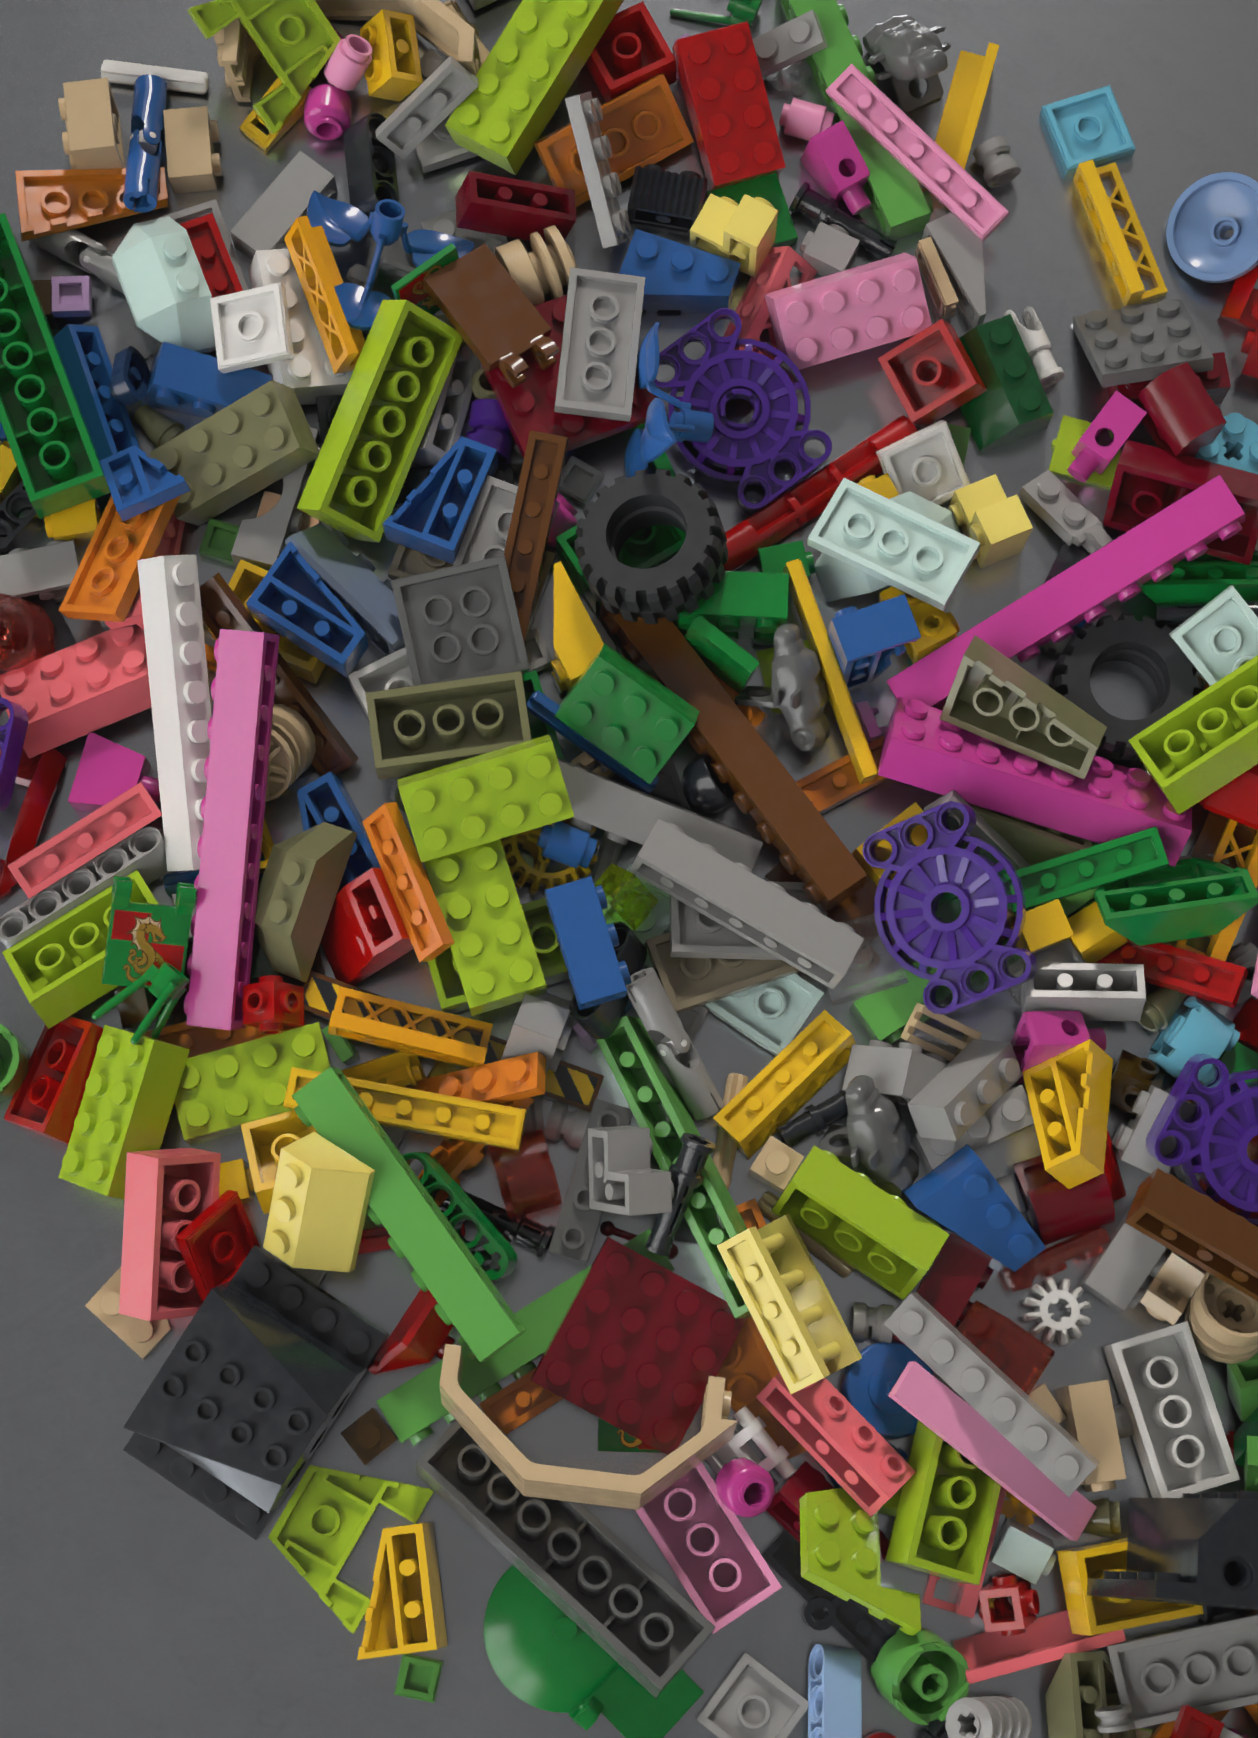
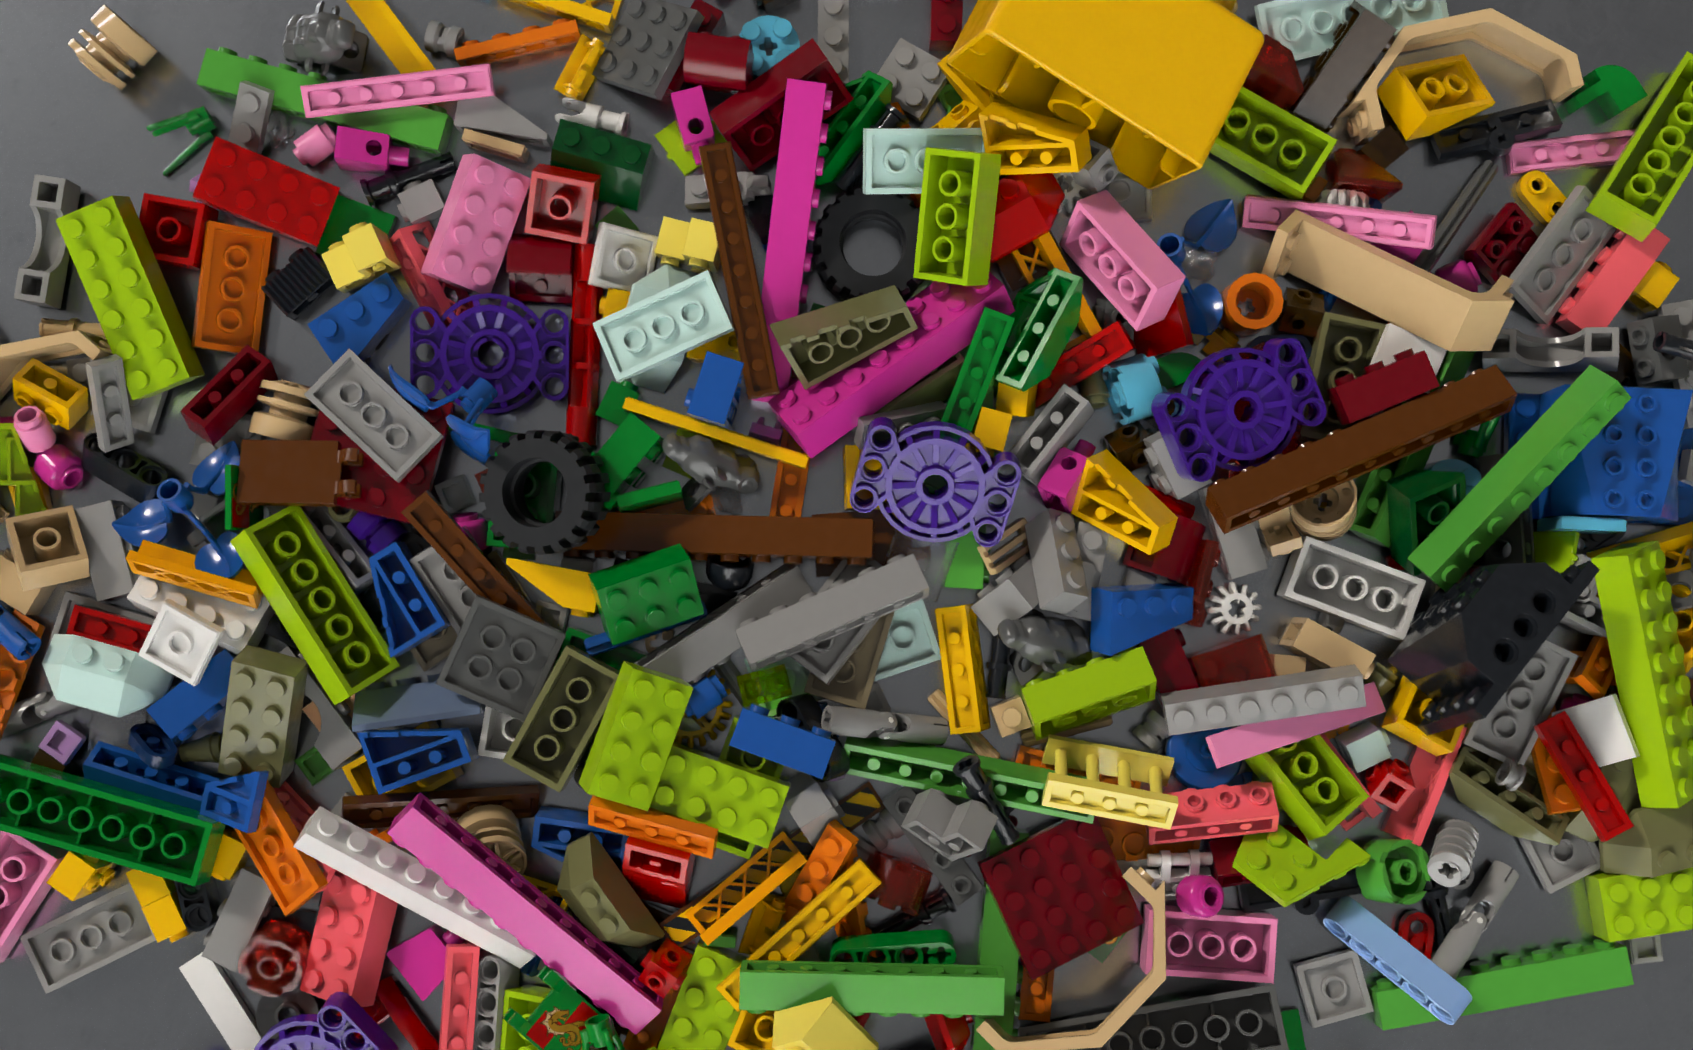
camera: 50 degrees left, 10 degrees up
light grey plate [565,91,631,249] -> none
none -> tan brick [5,505,90,591]
none -> orange plate [454,18,581,67]
none -> dark red brick [507,234,575,303]
none -> yellow hinge [553,34,606,101]
none -> reddish brown tile [699,141,780,400]

